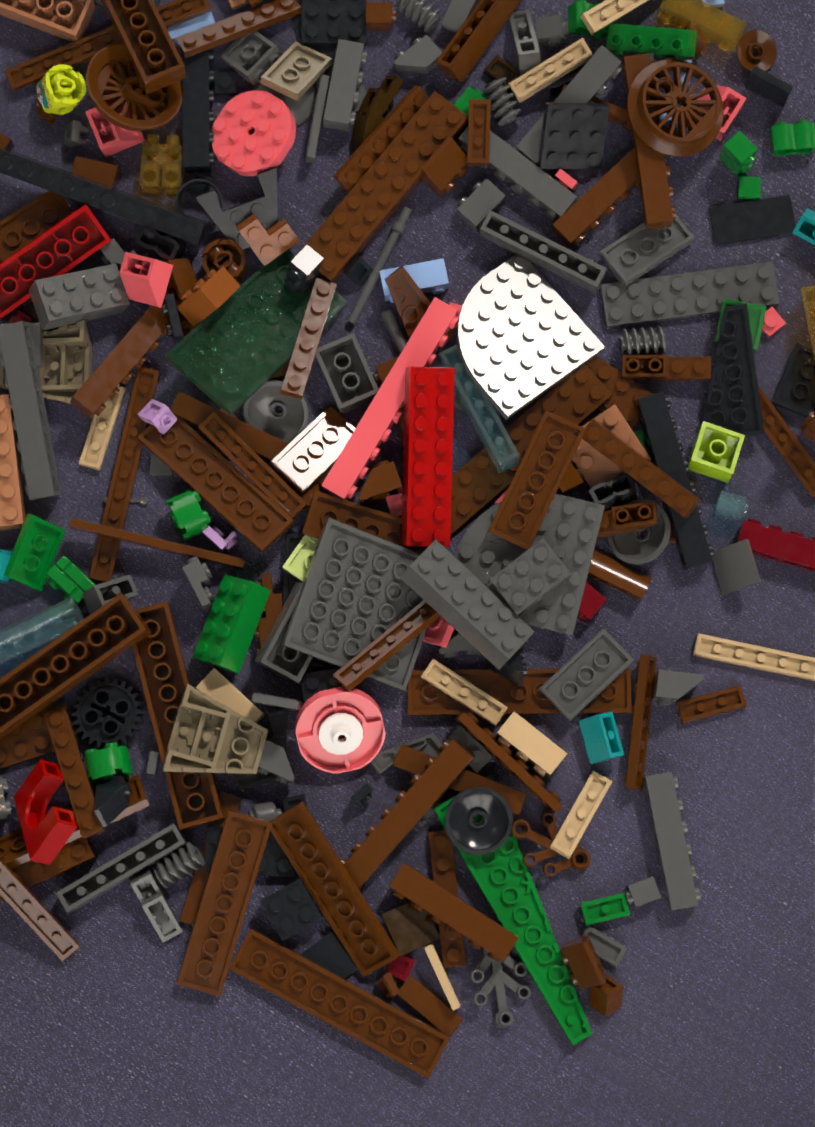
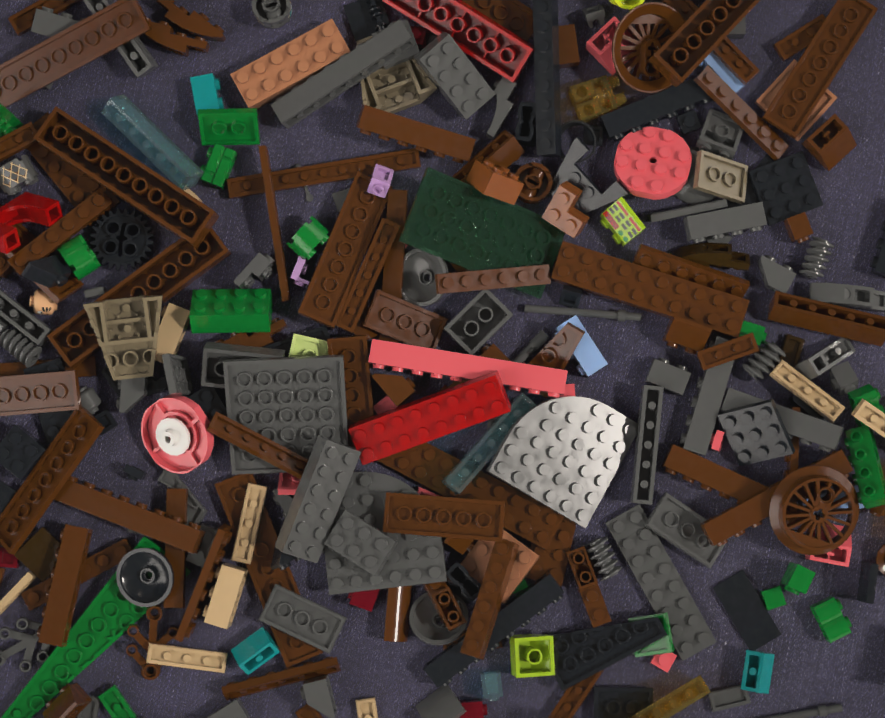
camera: 65 degrees right, 5 degrees up
tan tile [79,386,126,471] -> none
dark grey brick [82,575,139,614] -> none
coral slope [119,252,173,308] -> none
black plate [161,294,183,343] -> none
black brick [284,245,324,295] -> none
none -> light nougat head [29,289,58,315]
none -> lime slope [600,197,646,247]

